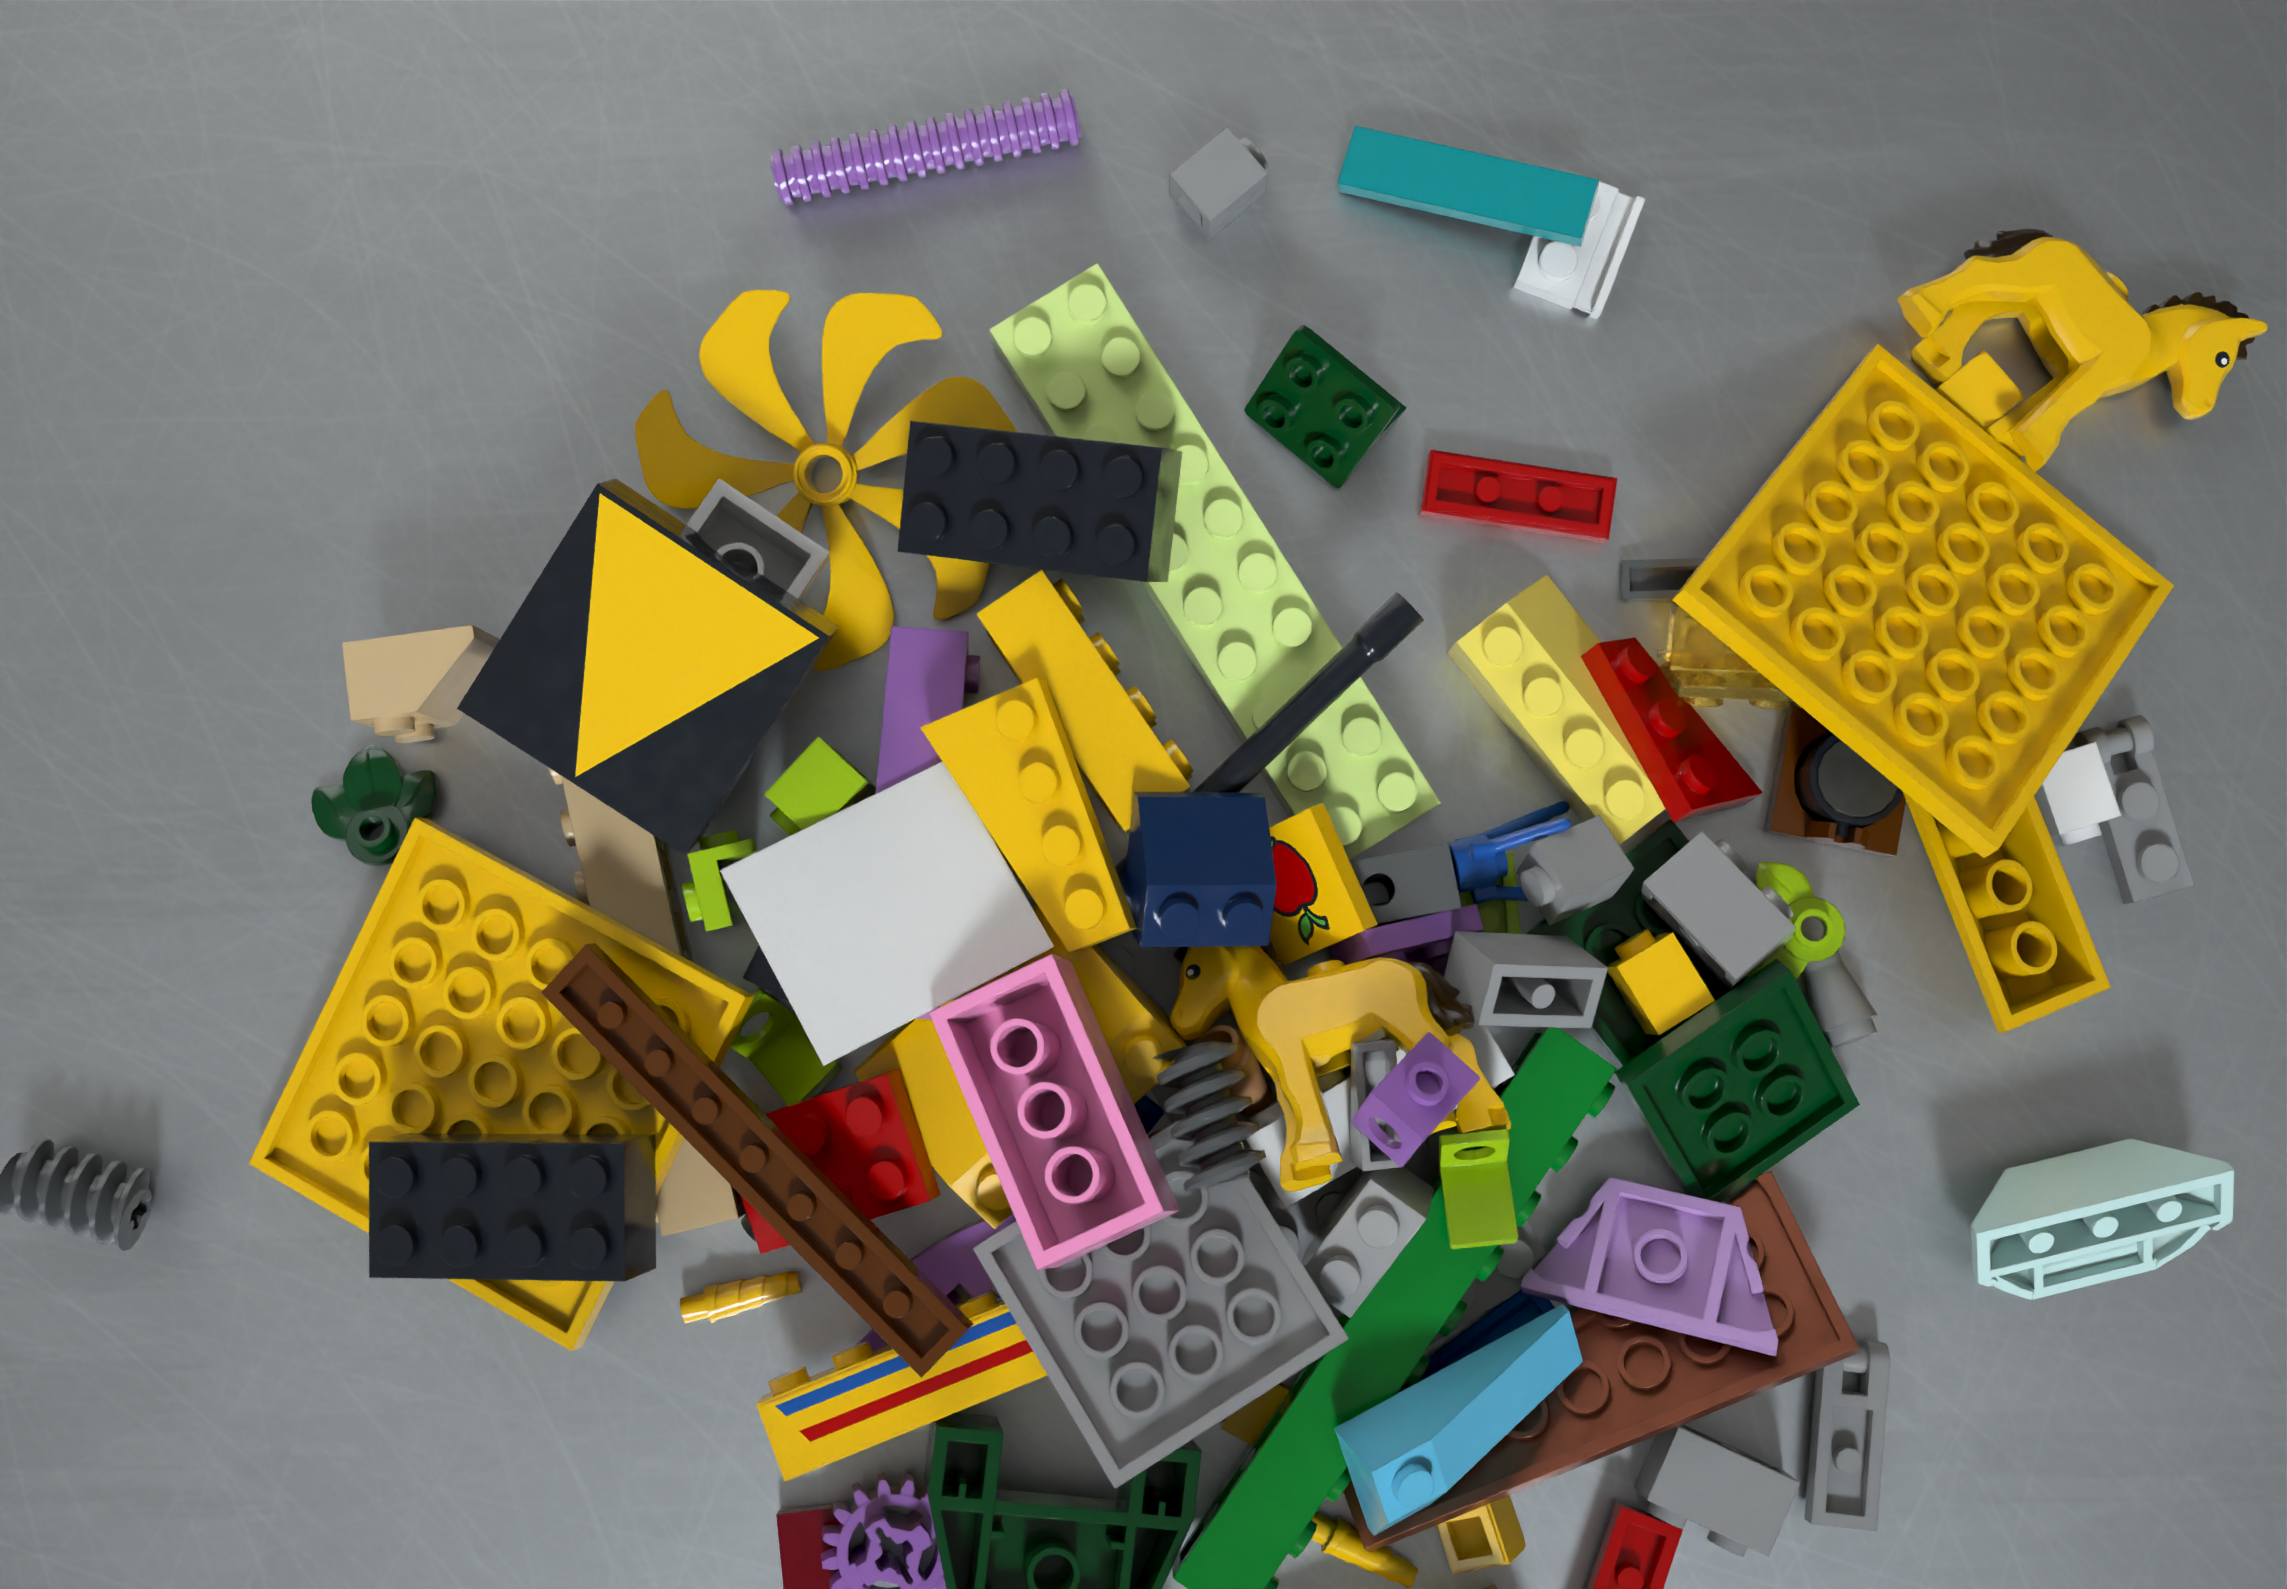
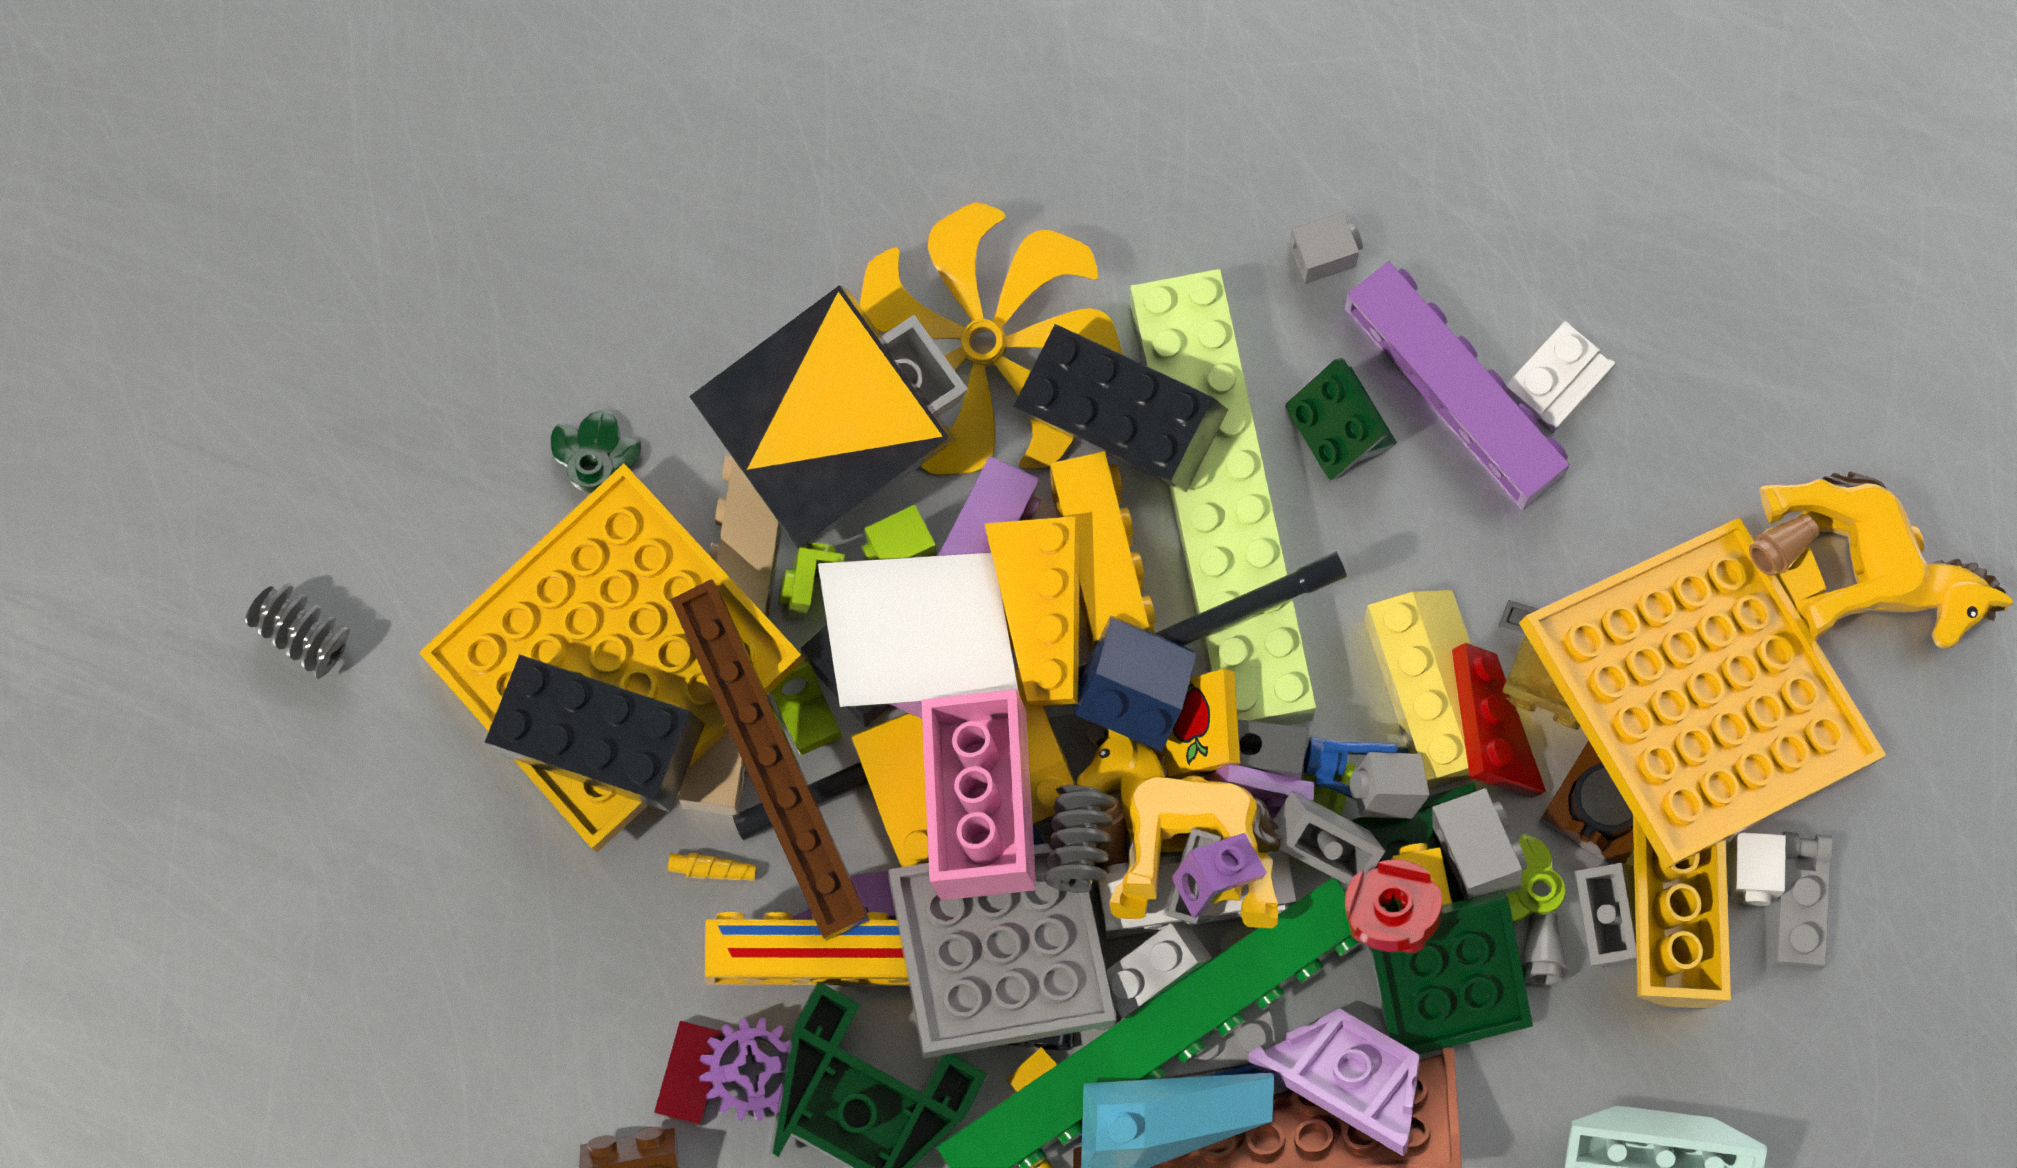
camera: 20 degrees right, 10 degrees down
tan slope [342,625,500,743] -> none
red plate [741,1069,941,1254] -> none
medium lavender piece [770,89,1081,206] -> none
teal tile [1337,126,1599,247] -> none
red tile [1419,450,1618,544] -> none
lime bracket [1438,1129,1518,1249] -> none
none -> medium lavender brick [1344,261,1570,511]
none -> plate [1345,859,1443,953]
none -> light grey brick [1575,863,1637,967]
none -> medium nougat cone [1749,514,1819,576]

